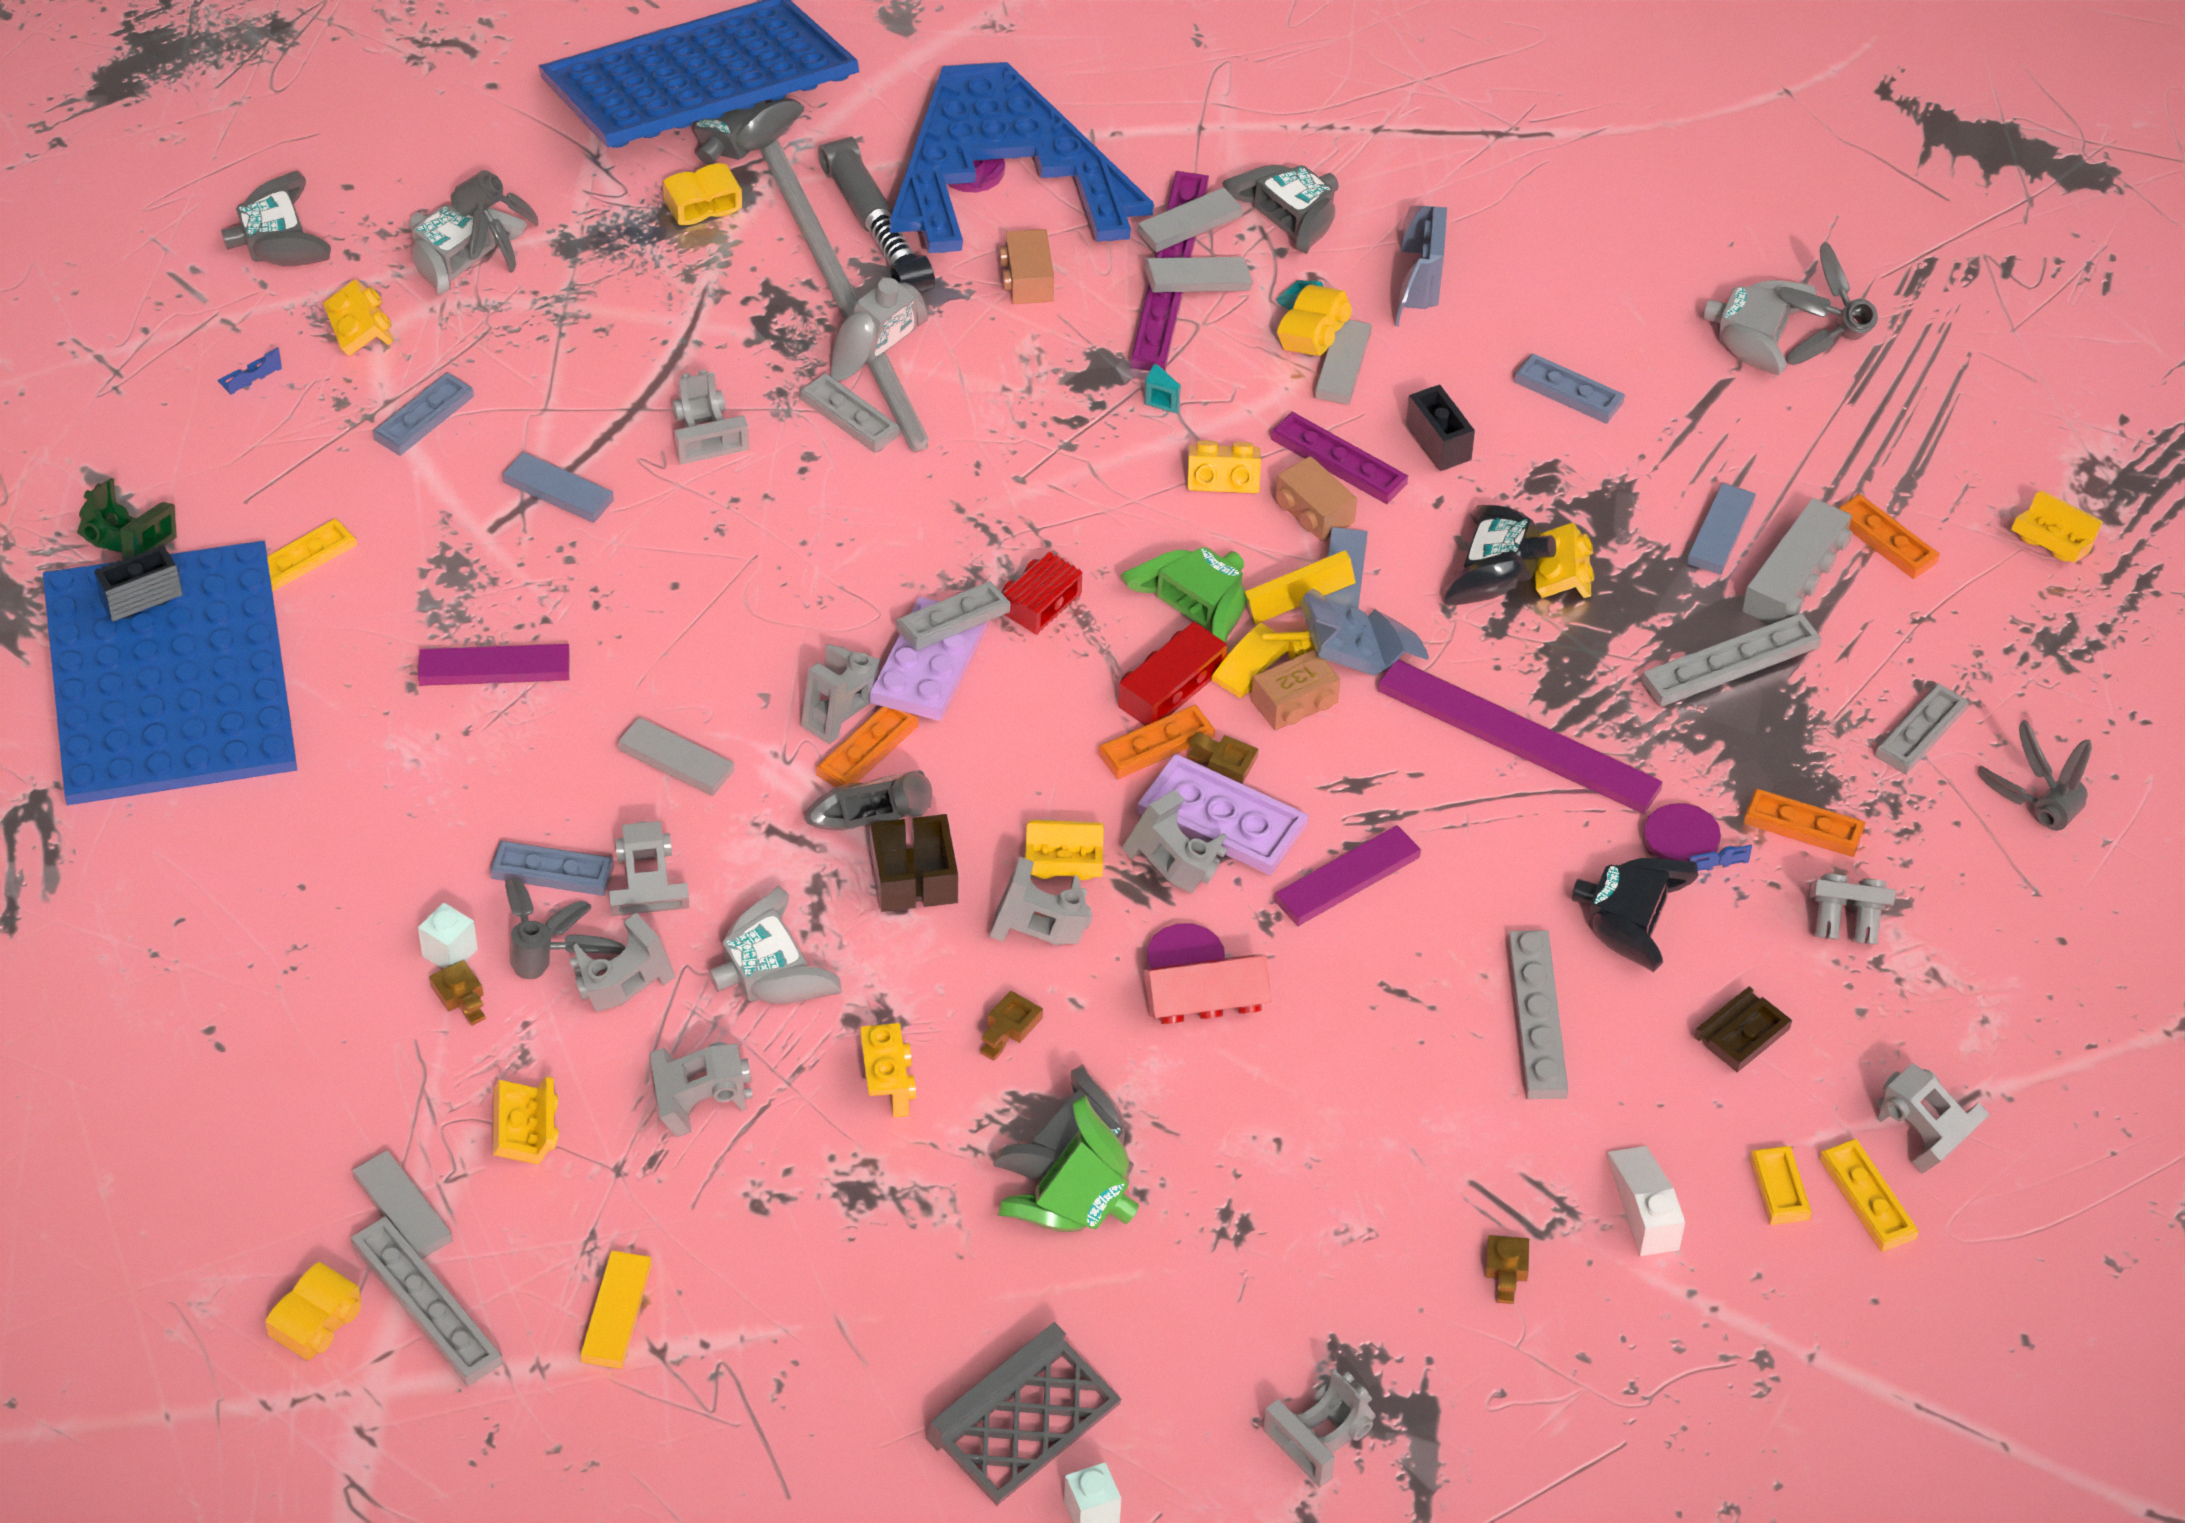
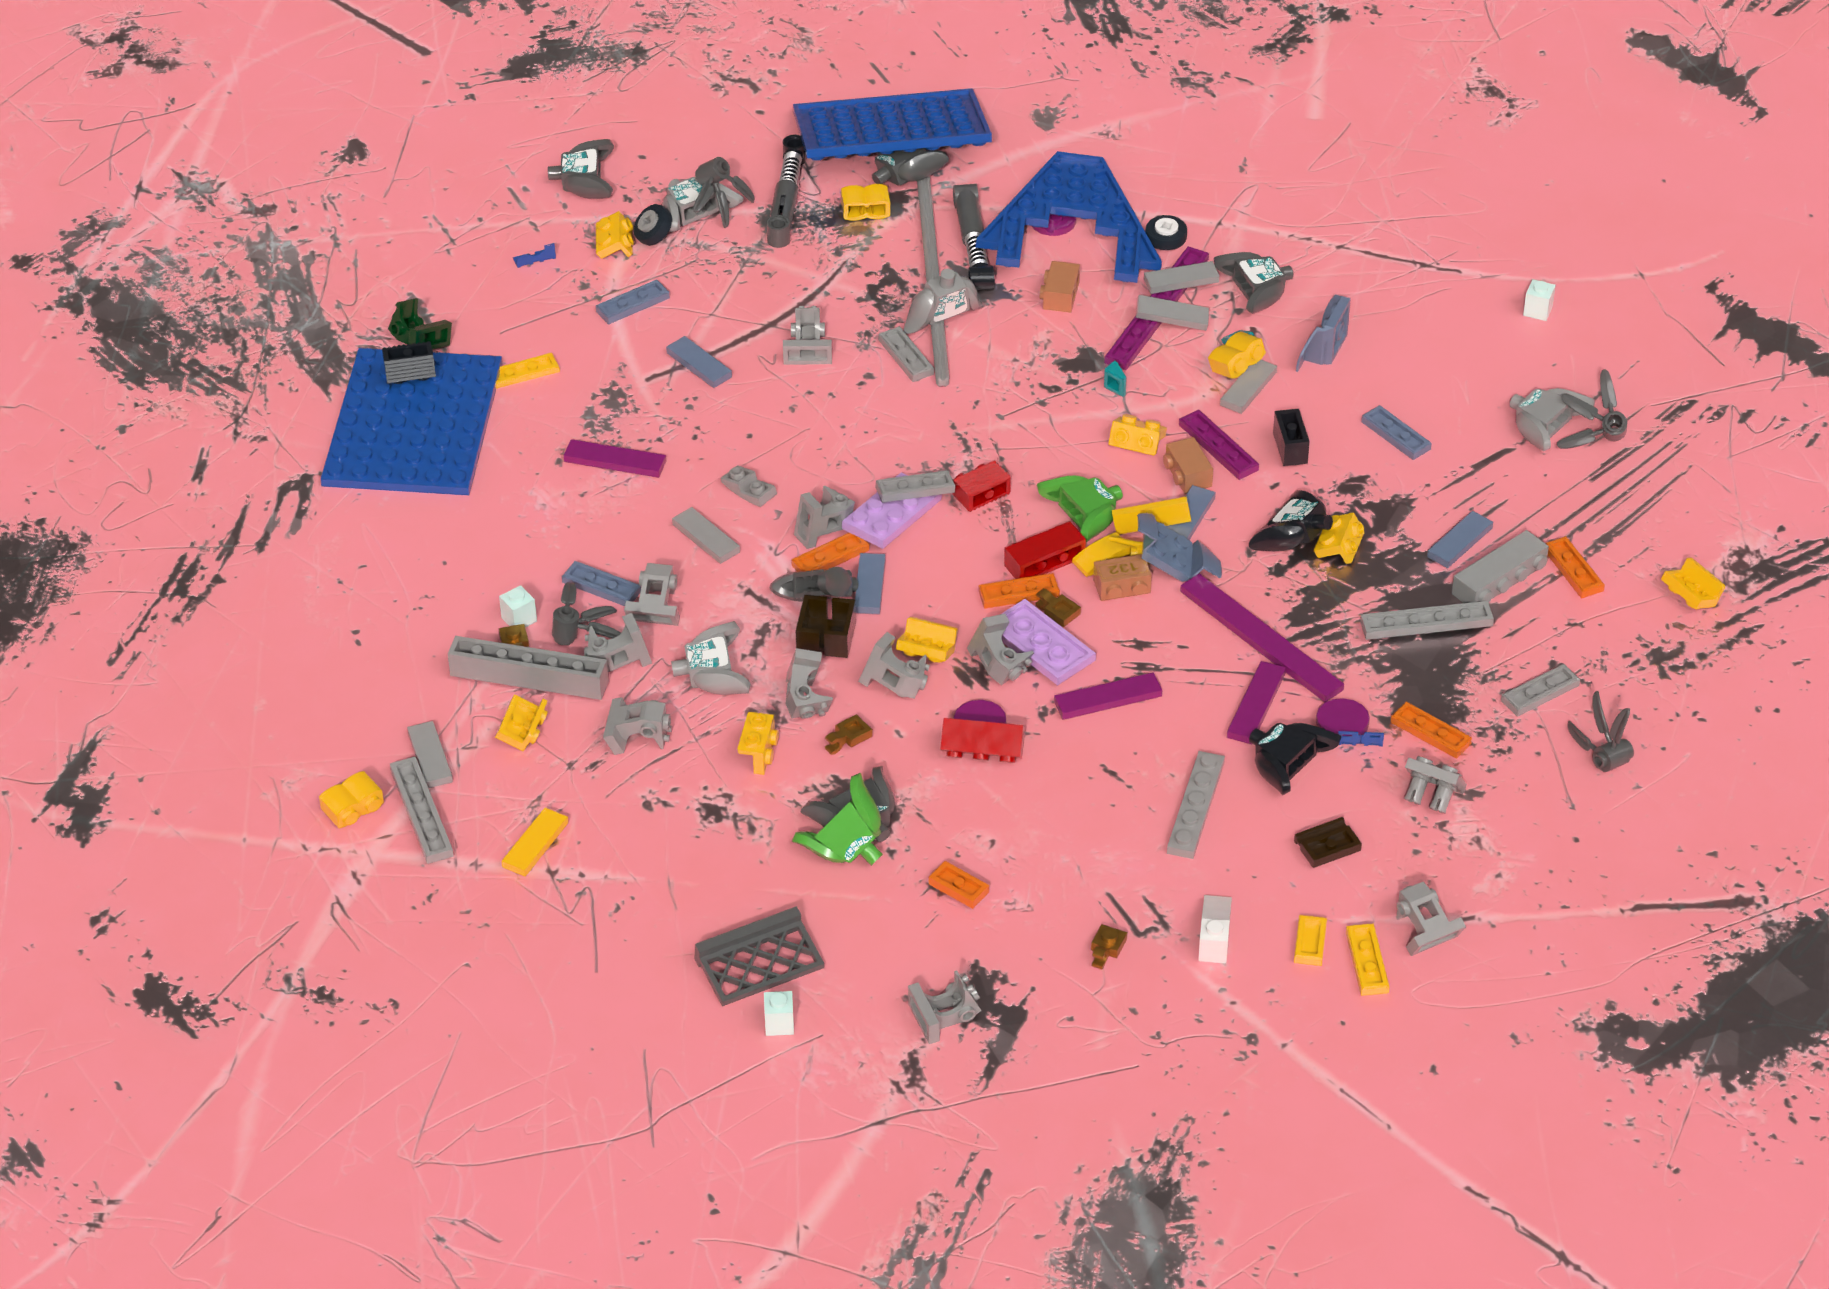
camera: 20 degrees right, 5 degrees down
none -> light grey brick [448,636,609,700]
none -> black wheel [633,204,672,246]
none -> light grey slope [721,465,777,507]
none -> dark grey piece [766,135,806,248]
none -> light grey tile [785,648,833,719]
none -> sand blue tile [855,553,886,614]
none -> orange plate [929,861,989,909]
none -> black wheel [1145,215,1187,250]
none -> magenta tile [1227,661,1286,745]
none -> light aqua brick [1523,279,1556,321]

